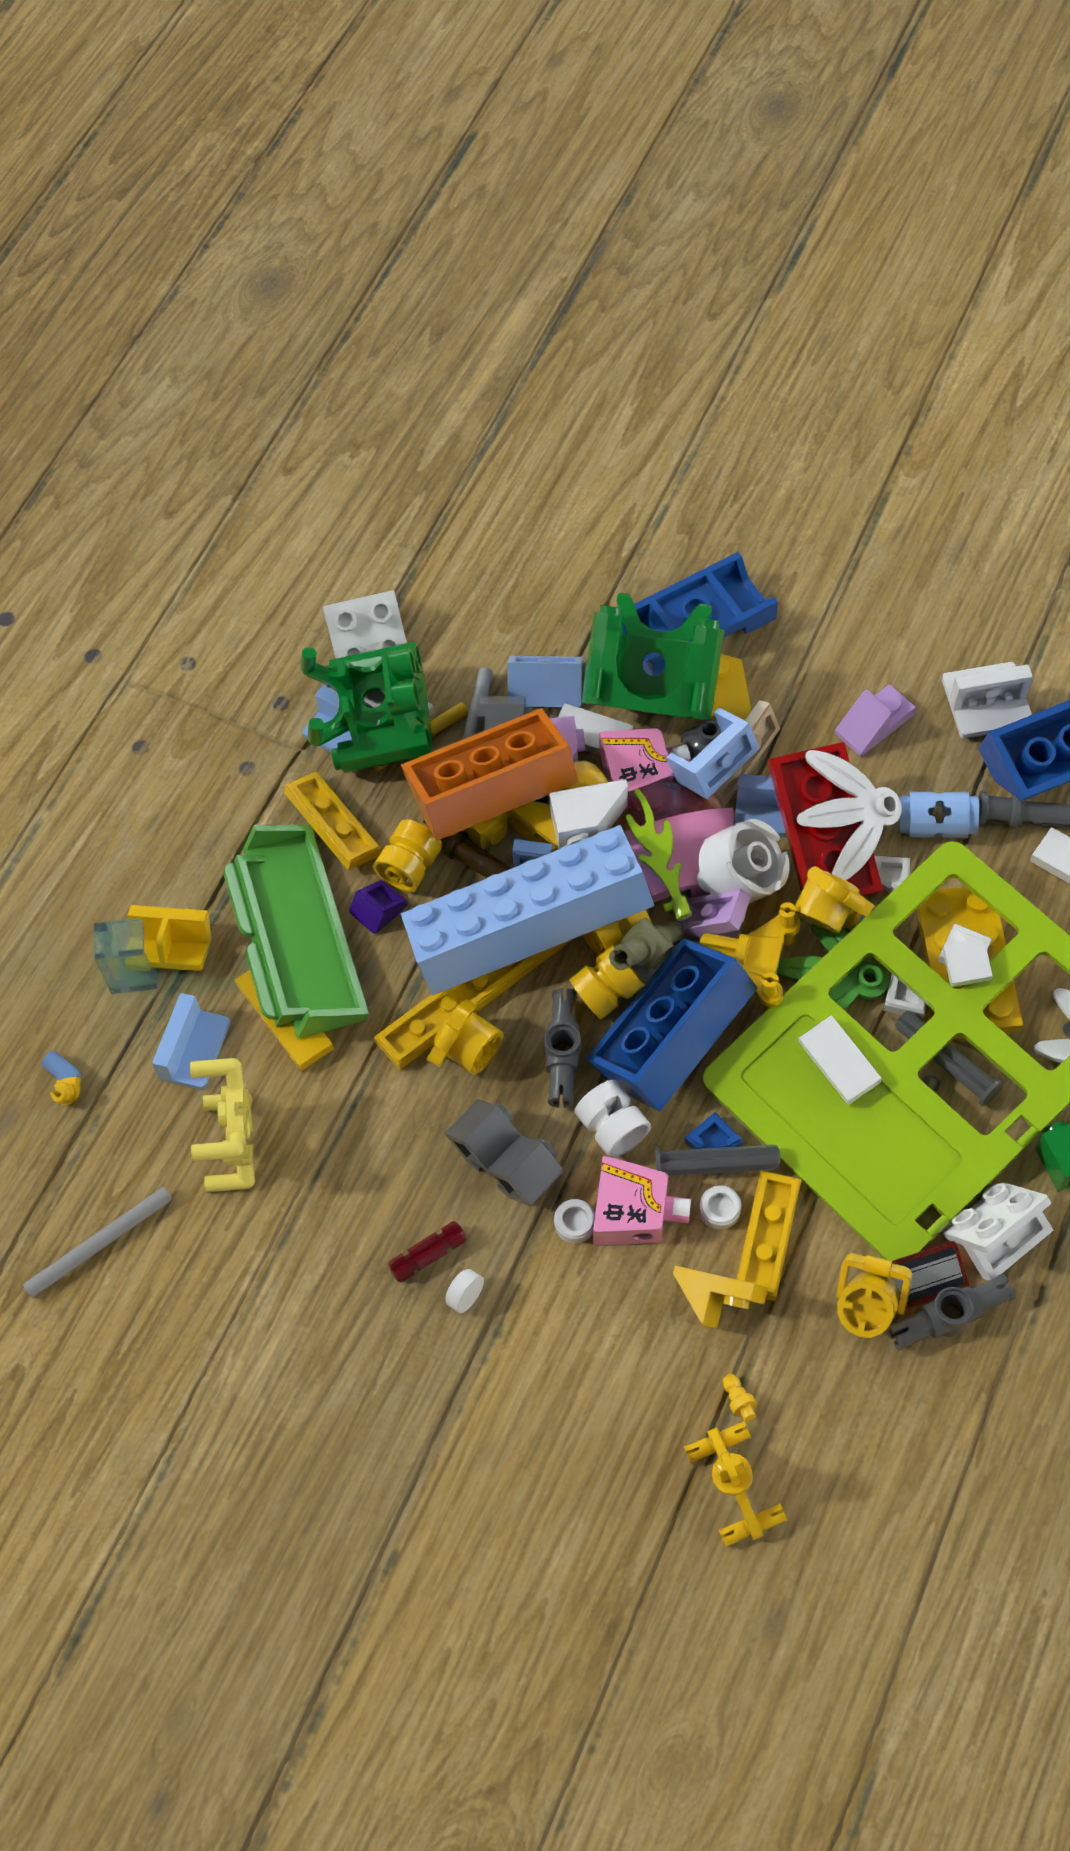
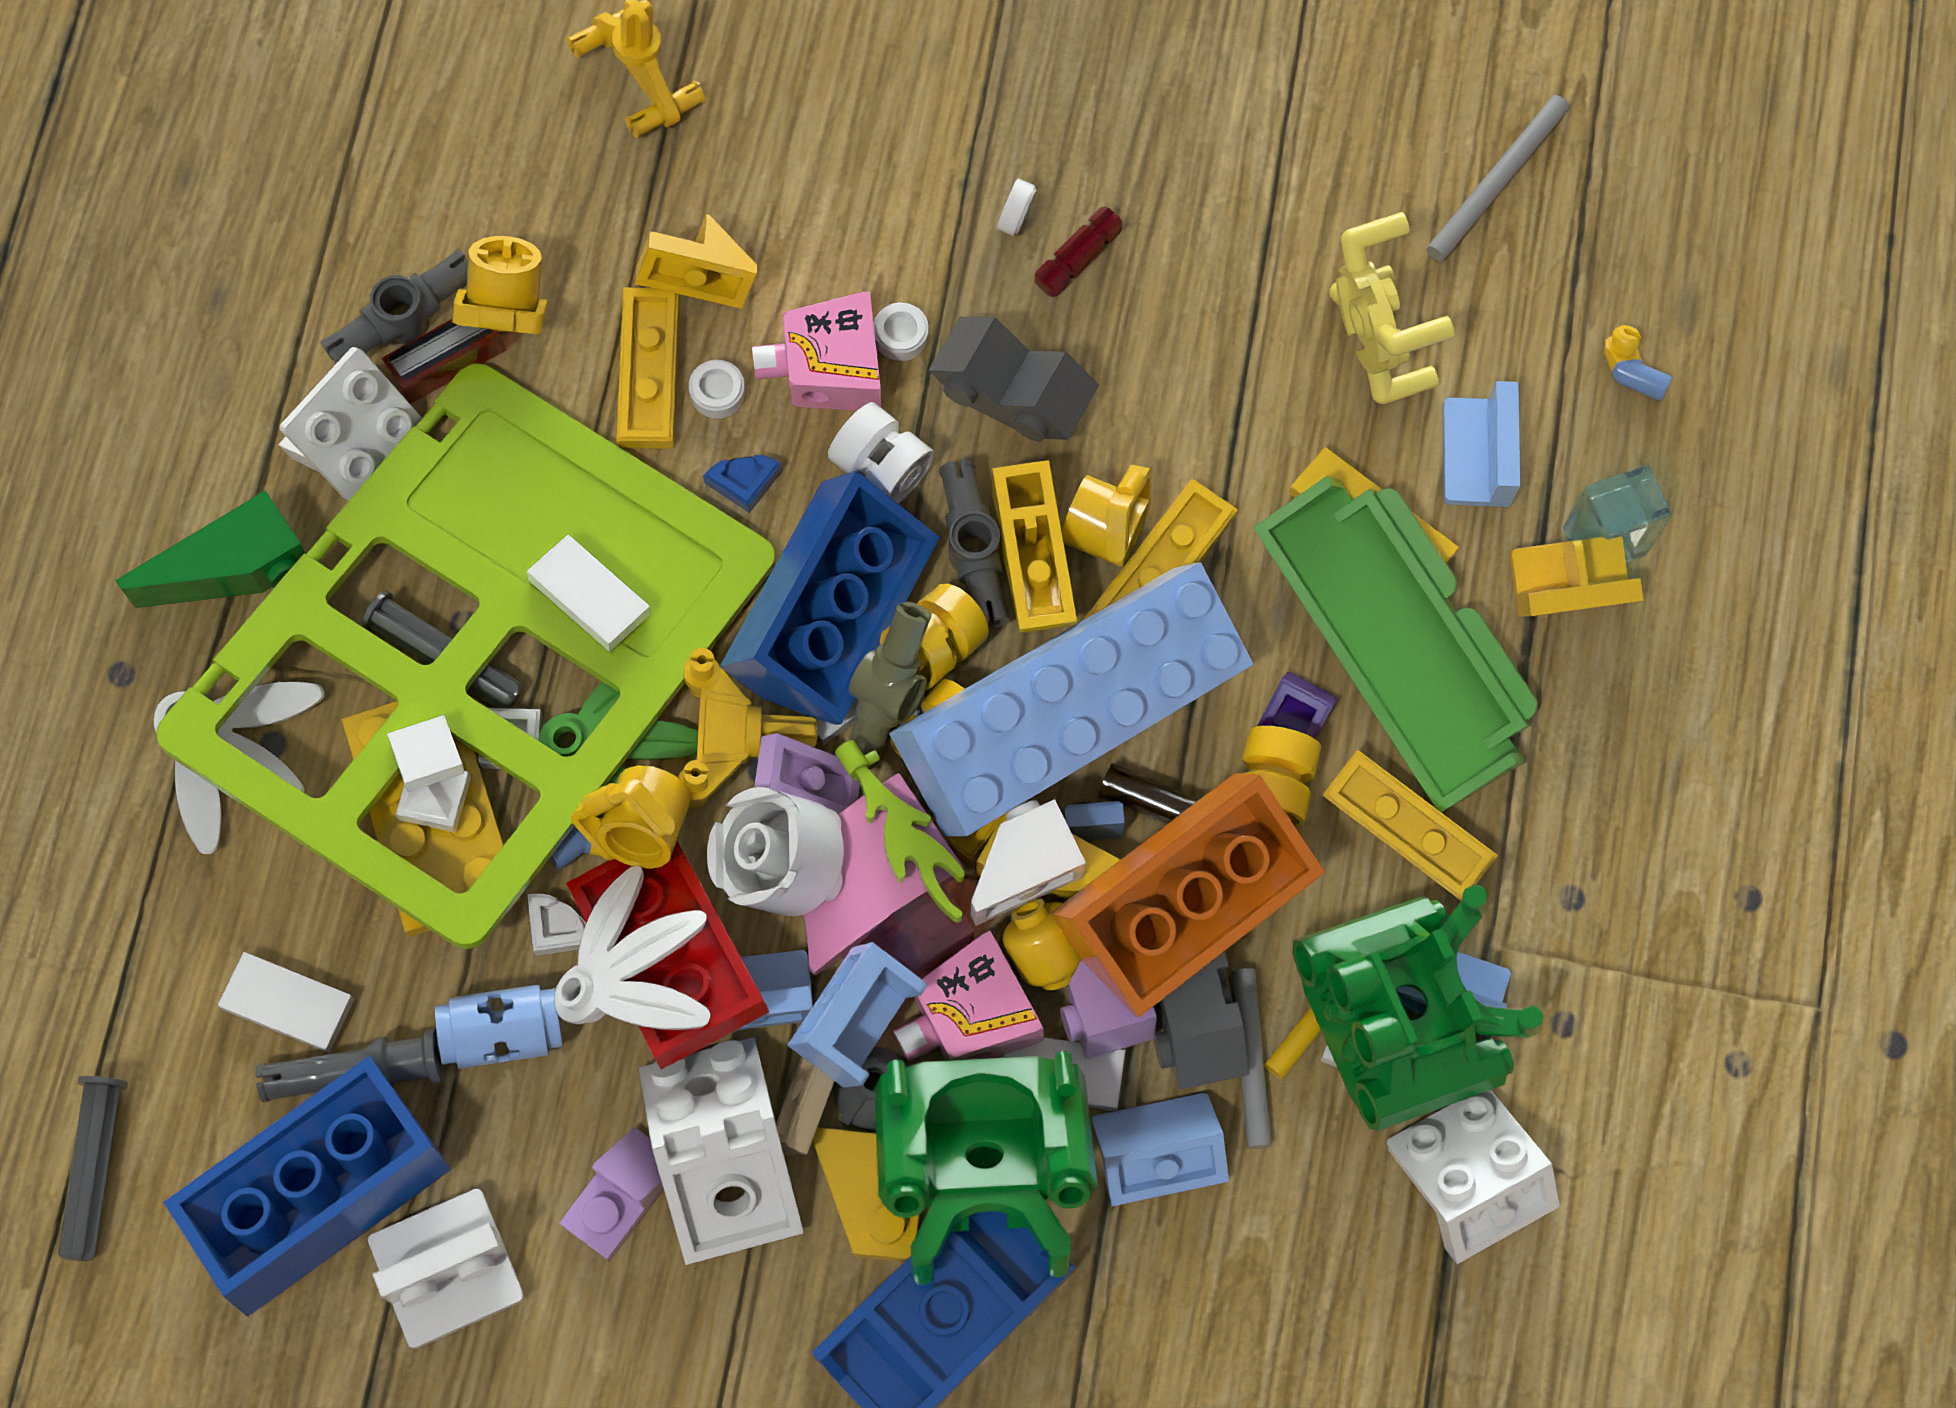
camera: 160 degrees right, 10 degrees up
dark grey axle [655,1145,780,1176] -> none
yellow piece [722,1374,757,1422] -> none
none -> white bracket [638,1037,804,1265]
none -> yellow slope [992,460,1077,633]

